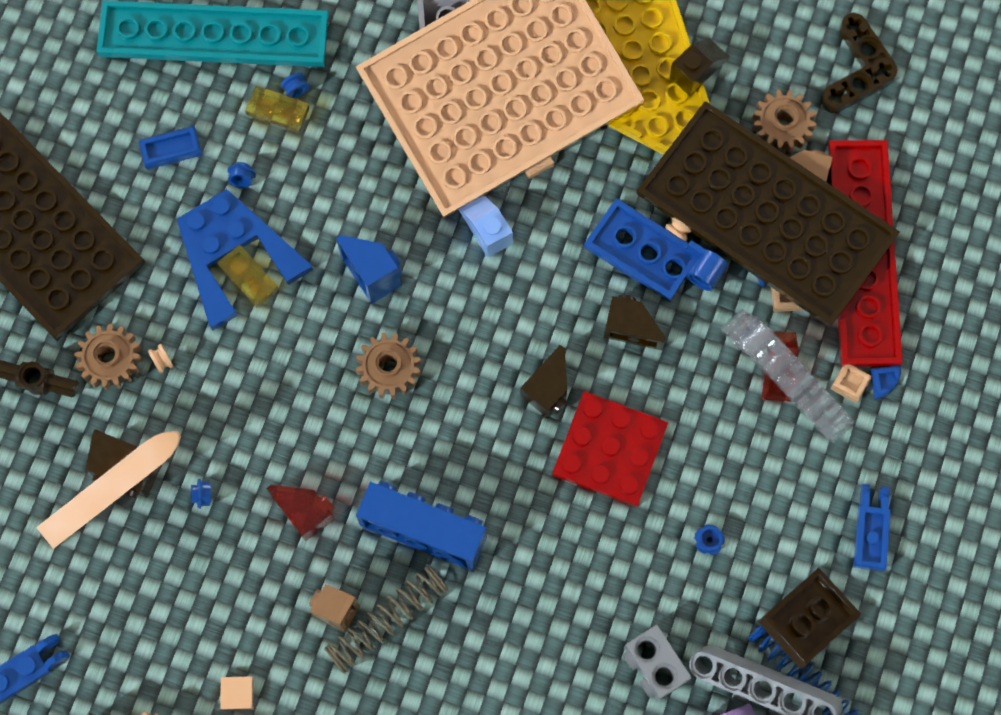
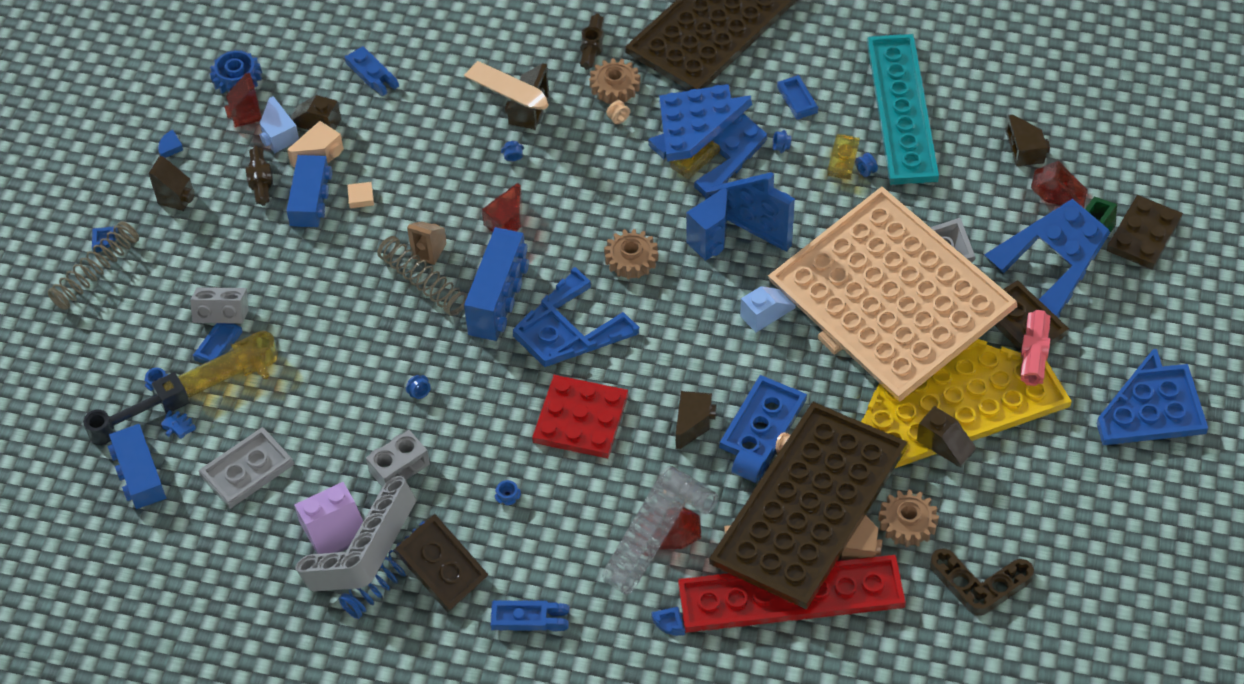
camera: 85 degrees right, 20 degrees down
dark brown slope [520,345,568,418] -> none
light nougat tile [830,365,872,403] -> none
none -> blue plate [406,375,431,399]
none -> blue wing [513,267,640,367]
none -> blue wing [659,84,752,162]
none -> blue wing [705,172,795,252]

